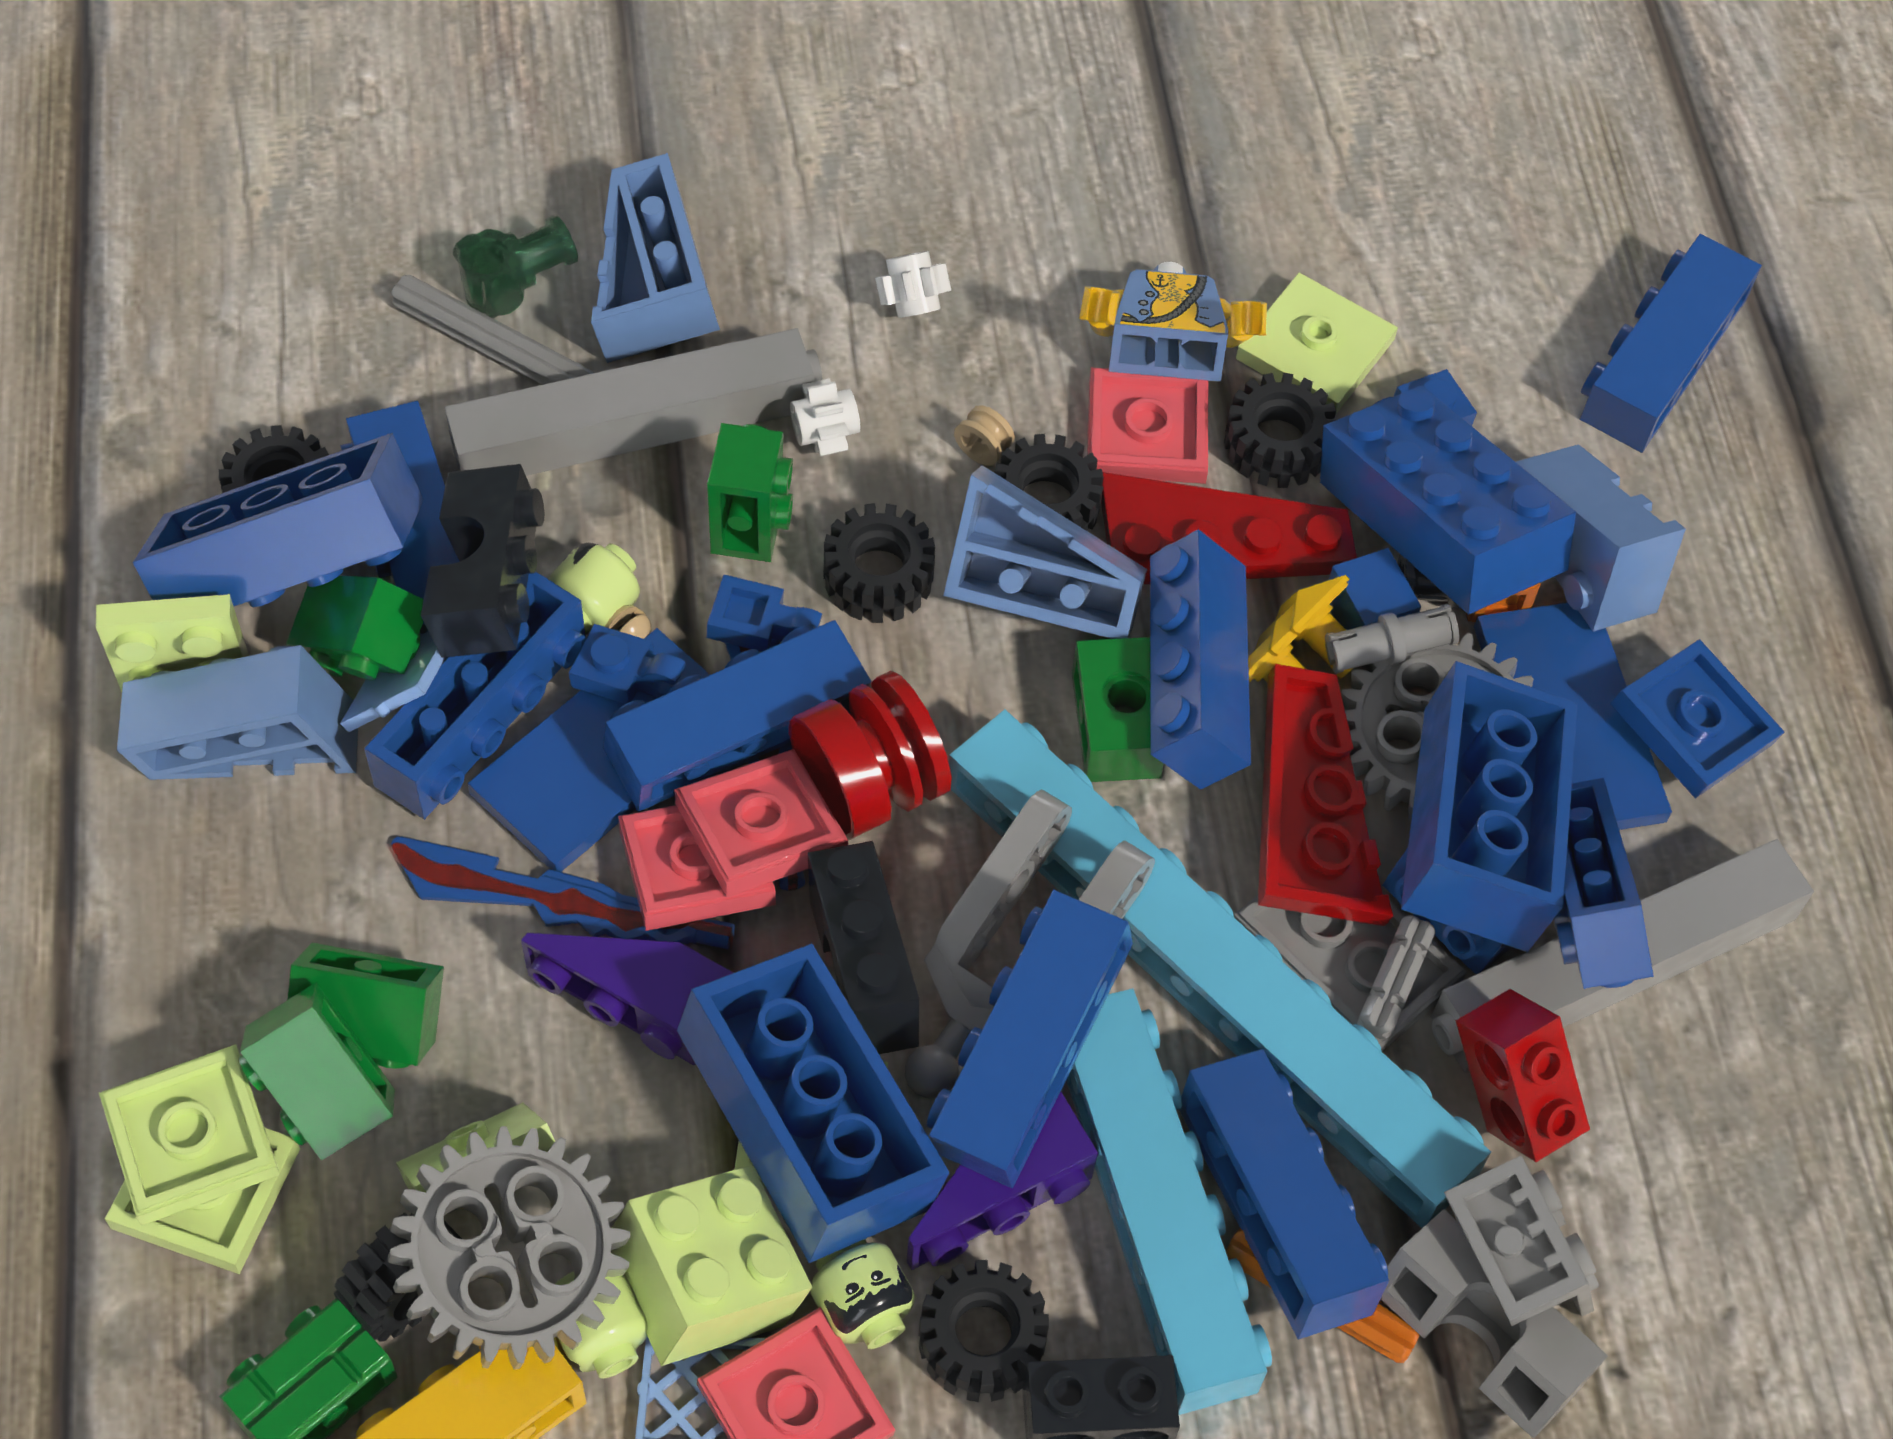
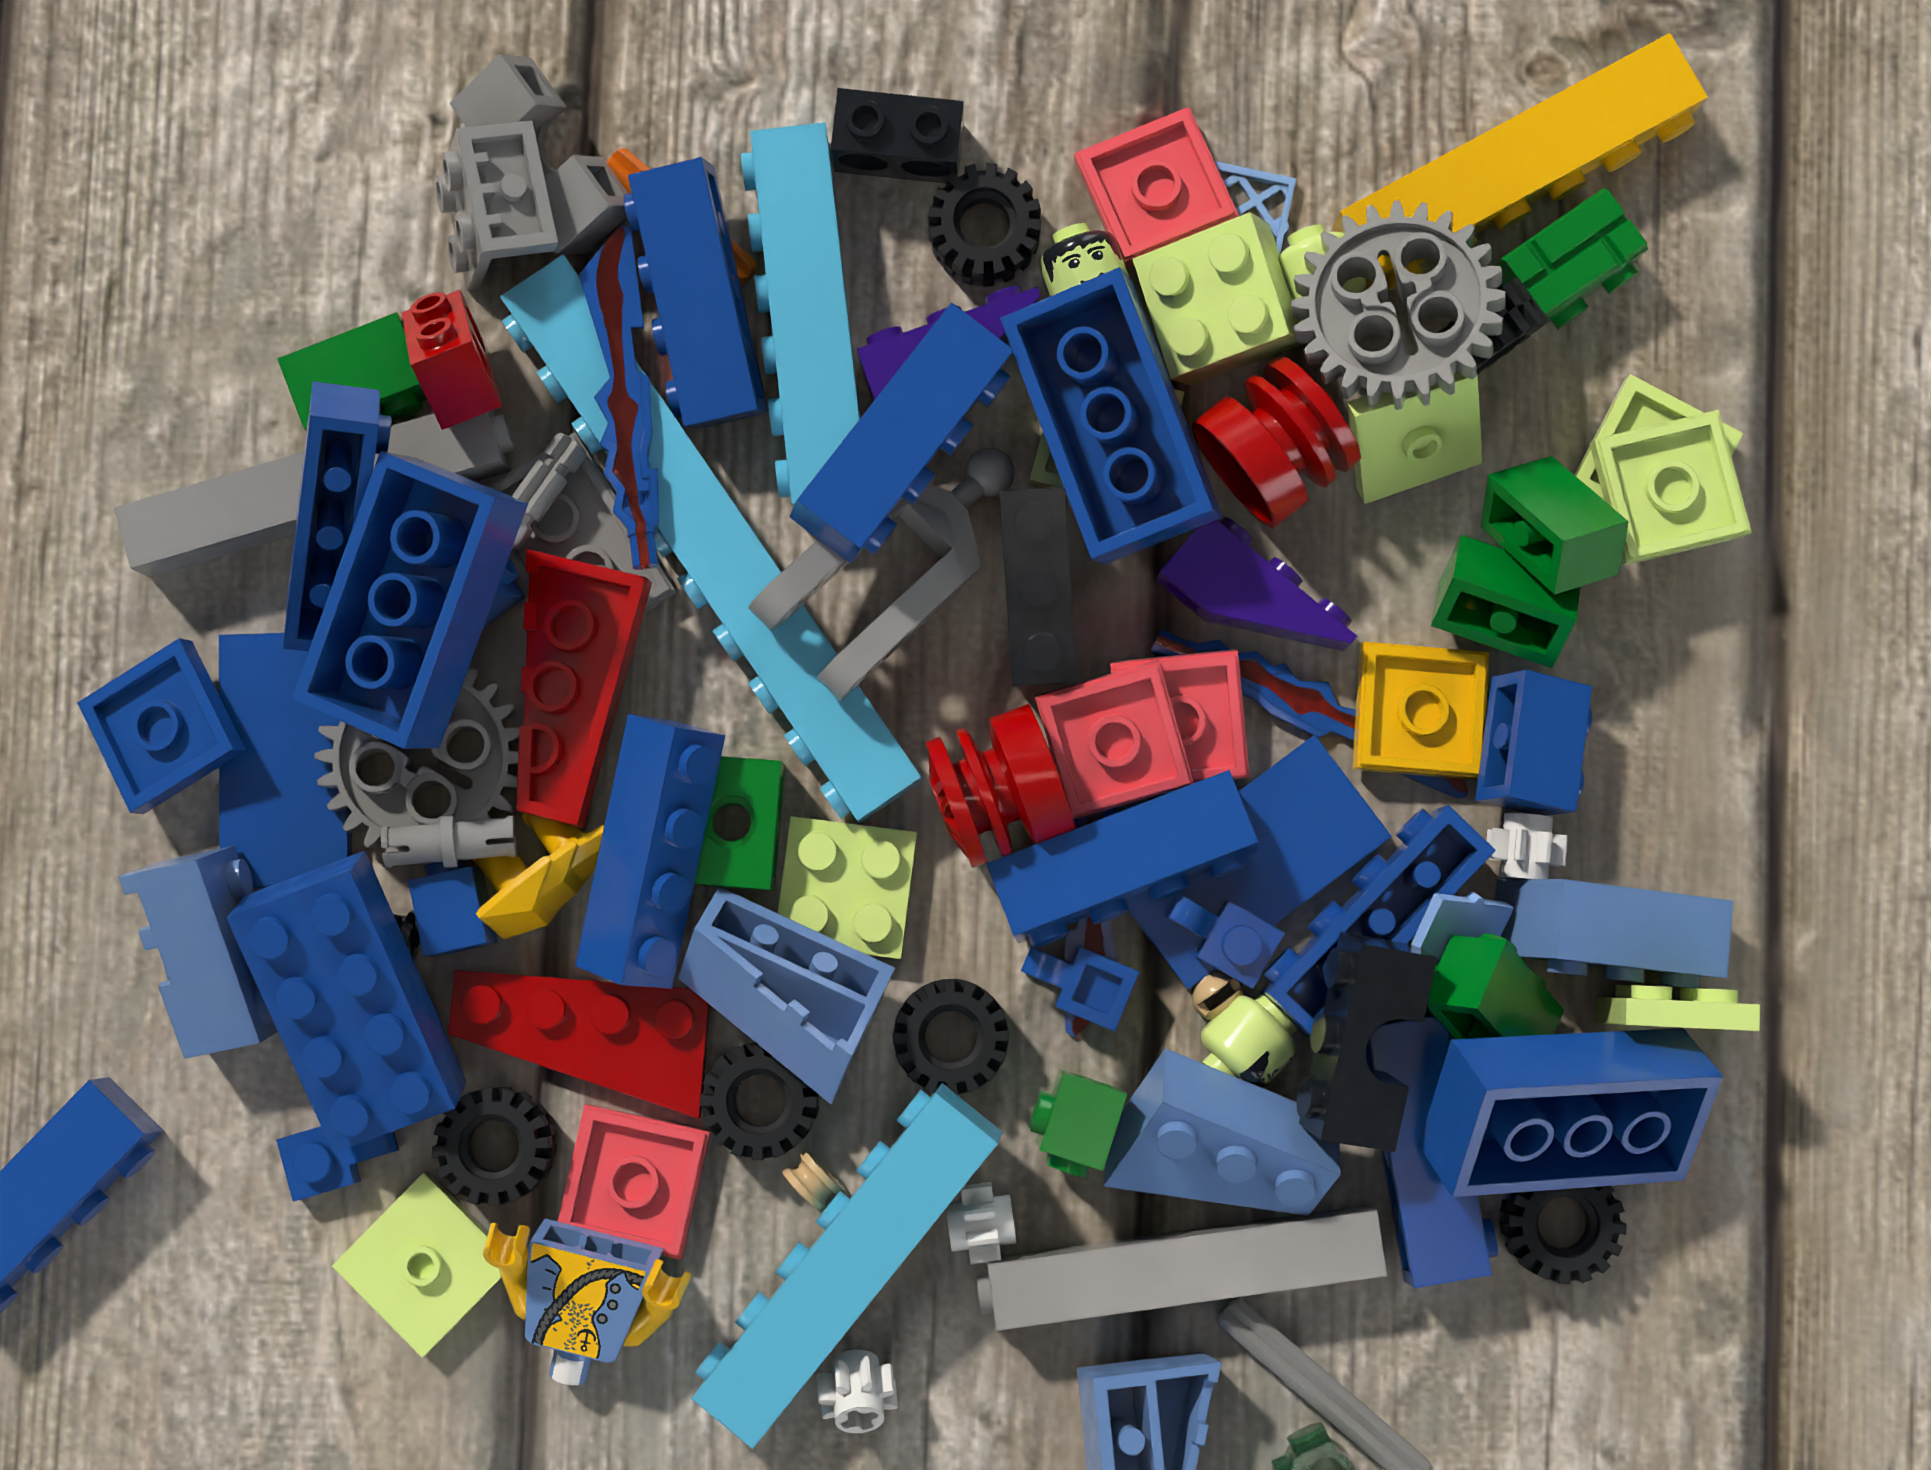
camera: 165 degrees left, 25 degrees up
none -> green brick [277,312,427,431]
none -> blue sword [579,225,659,570]
none -> medium azure brick [691,1083,1003,1449]
none -> yellowish green plate [778,816,917,959]
none -> medium blue wedge [1103,1048,1341,1216]
none -> red wheel [1191,355,1361,529]
none -> yellow tile [1352,641,1489,780]
none -> blue brick [1475,669,1592,816]
none -> white gear [1486,813,1568,879]

